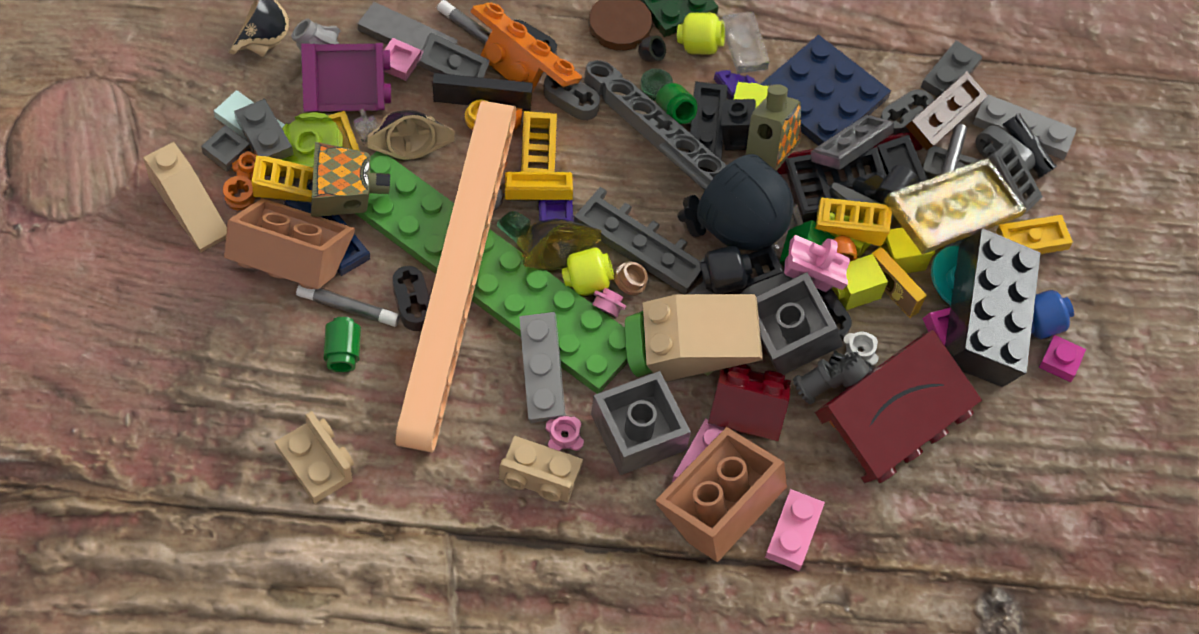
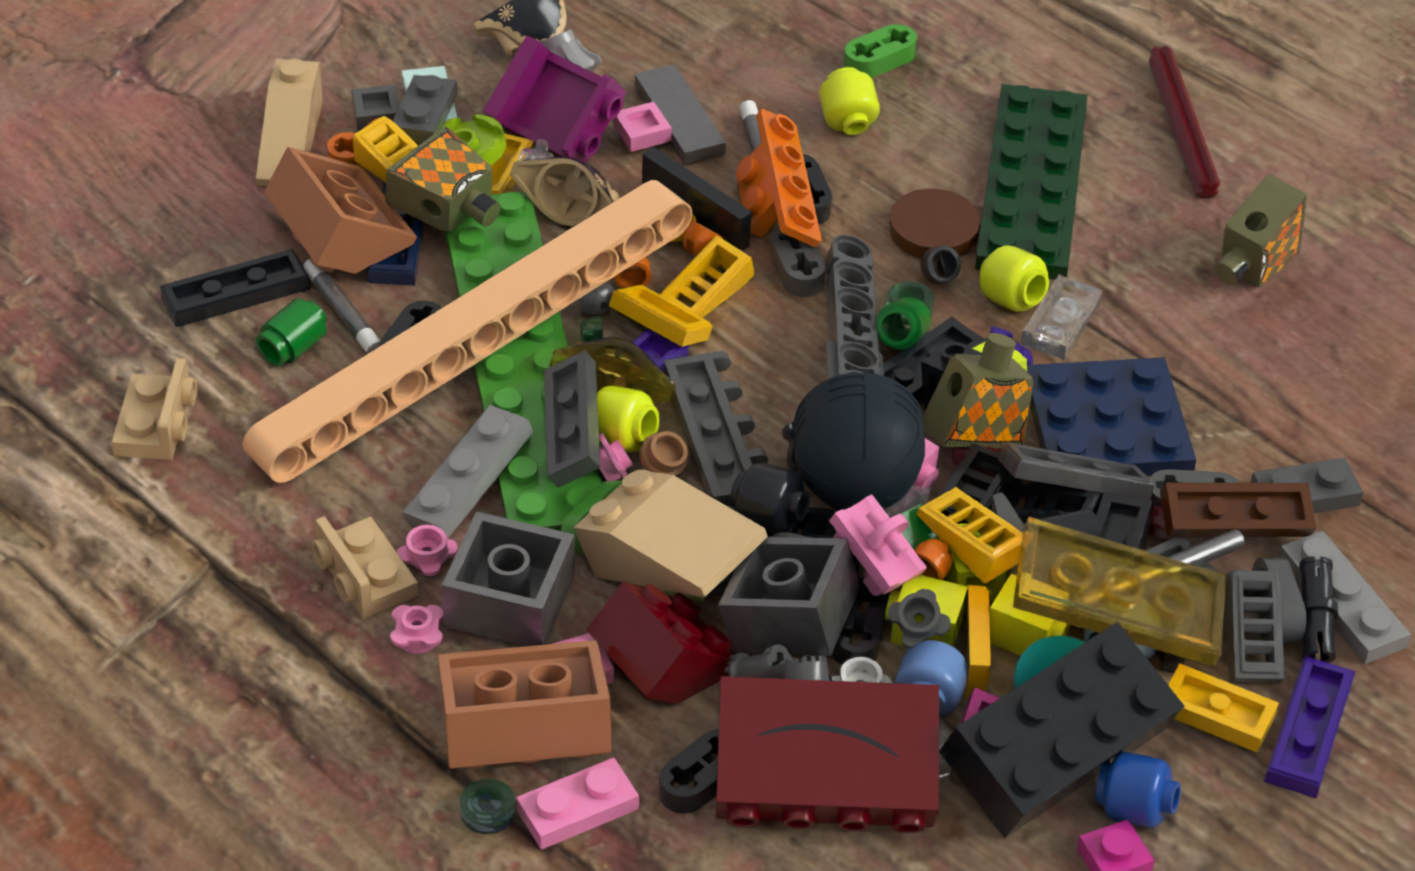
camera: 45 degrees right, 15 degrees down
dark grey plate [416,32,490,78] -> none
none -> black tile [159,249,310,327]
none -> bright pink plate [390,605,443,654]
none -> clear green tile [460,779,515,834]
none -> dark grey plate [544,350,600,488]
none -> black beam [659,729,719,814]
none -> dark grey plate [888,589,950,648]
none -> medium blue head [894,640,968,718]
none -> dark purple tile [1264,656,1356,798]

